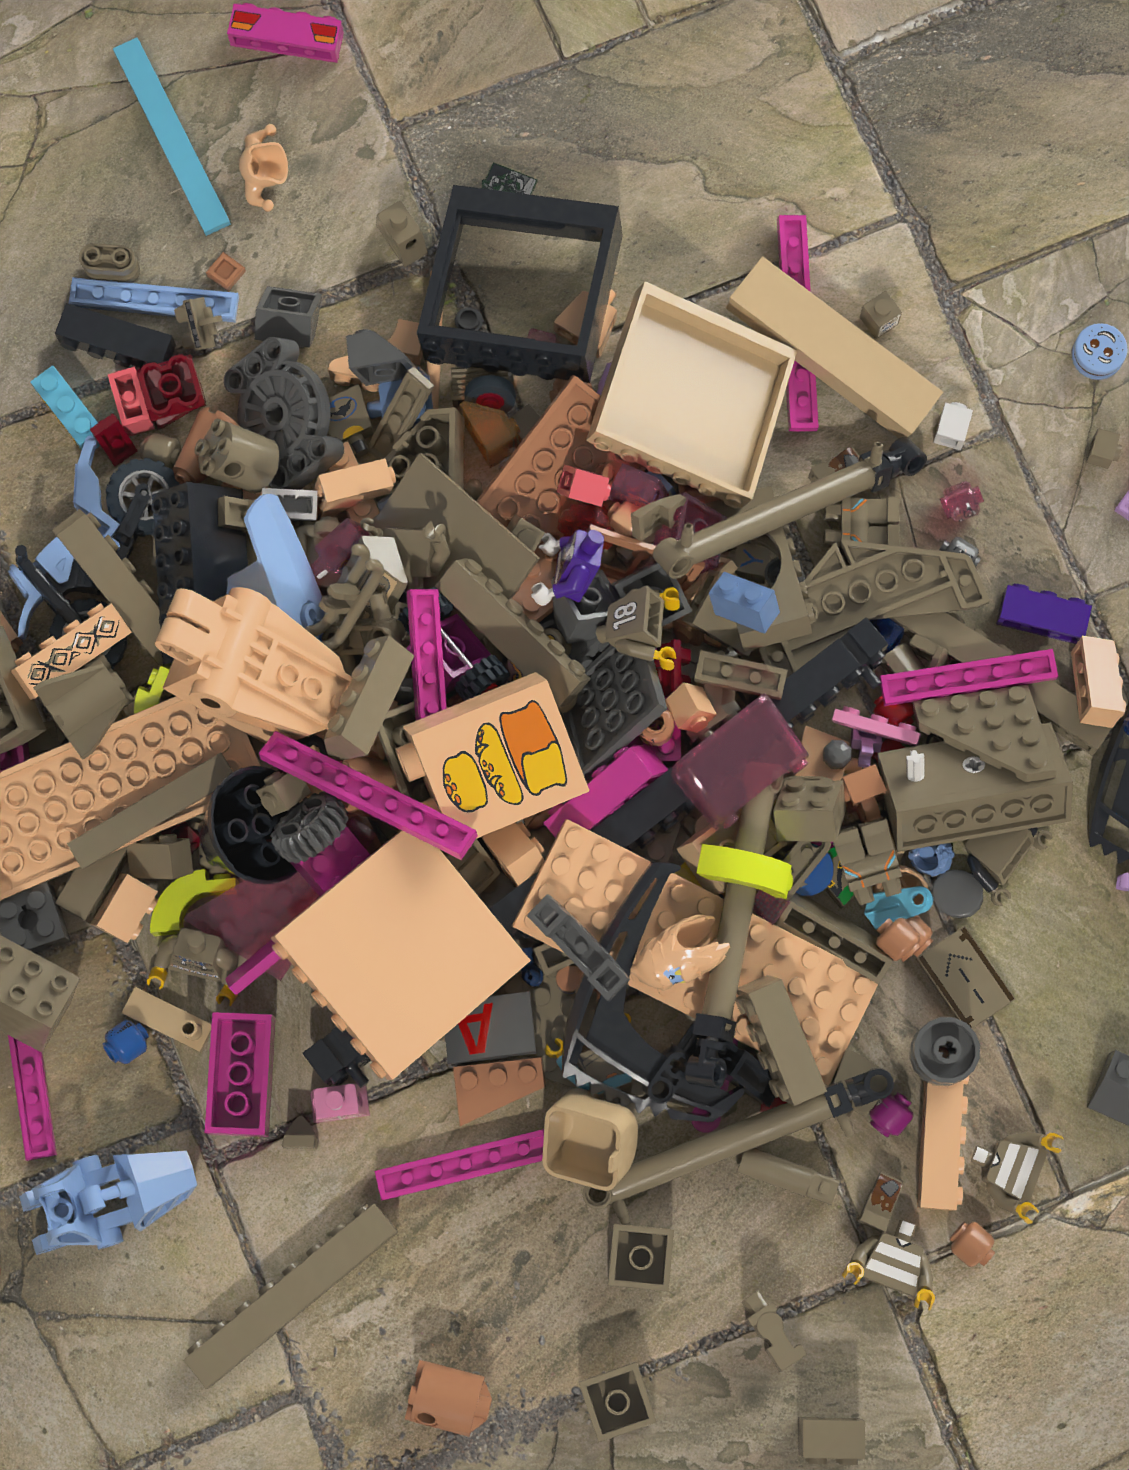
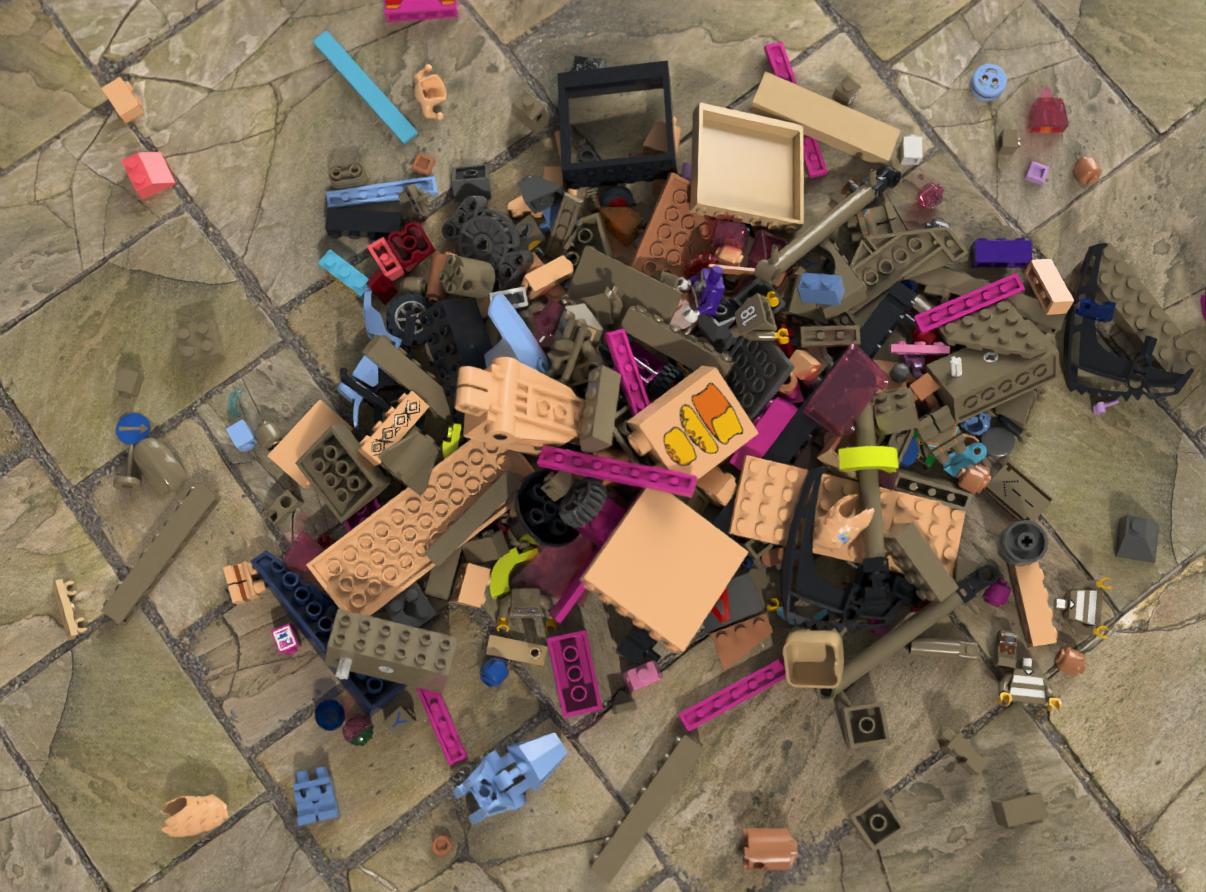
camera: 15 degrees left, 0 degrees up
dark tan tile [218,496,255,534] -> none
dark grey slope [527,894,630,1001] -> none
coral brick [557,464,611,507] -> none
dark tan slope [631,494,686,541] -> none

